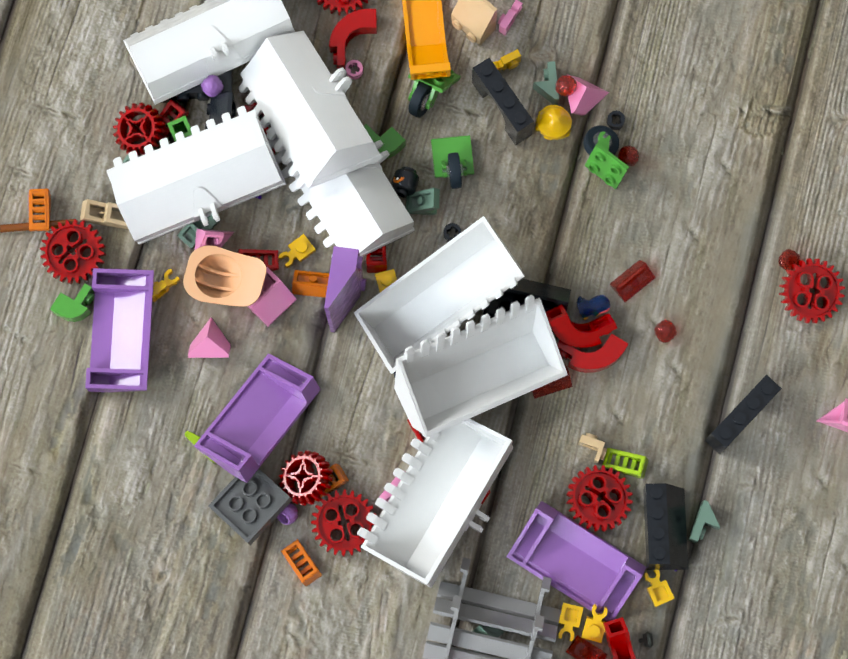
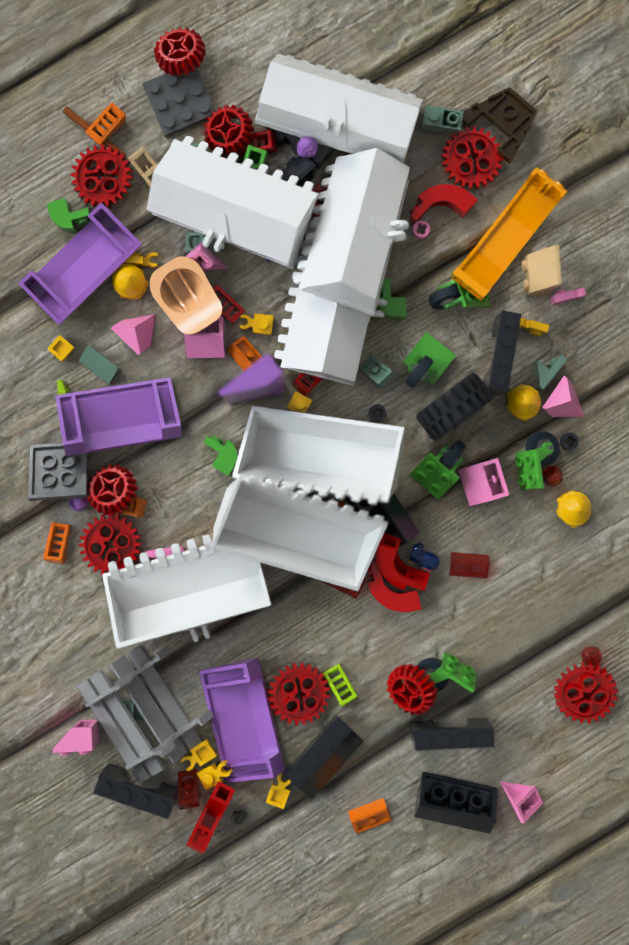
camera: 45 degrees right, 10 degrees up
black head [391,167,419,198] -> none
clear red piece [555,75,577,97] -> none
tan bracket [578,433,607,464] -> none
clear red piece [654,320,677,343] -> none
sand green slope [688,500,720,543] -> none
none -> yellow plate [47,335,75,362]
none -> sand green slope [79,345,121,384]
none -> yellow hair [112,264,149,299]
none -> dark grey plate [142,67,216,138]
none -> red gear [154,27,206,77]
none -> bright green brick [203,435,238,476]
none -> orange slope [348,798,392,834]
none -> red gear [386,663,438,715]
none -> bright green plate [409,440,466,499]
none -> black slope [414,772,497,834]
none -> black tyre [416,372,493,441]
none -> bright green plate [418,652,477,693]
none -> bright pink slope [458,458,509,506]
none -> yellow hair [556,490,591,528]

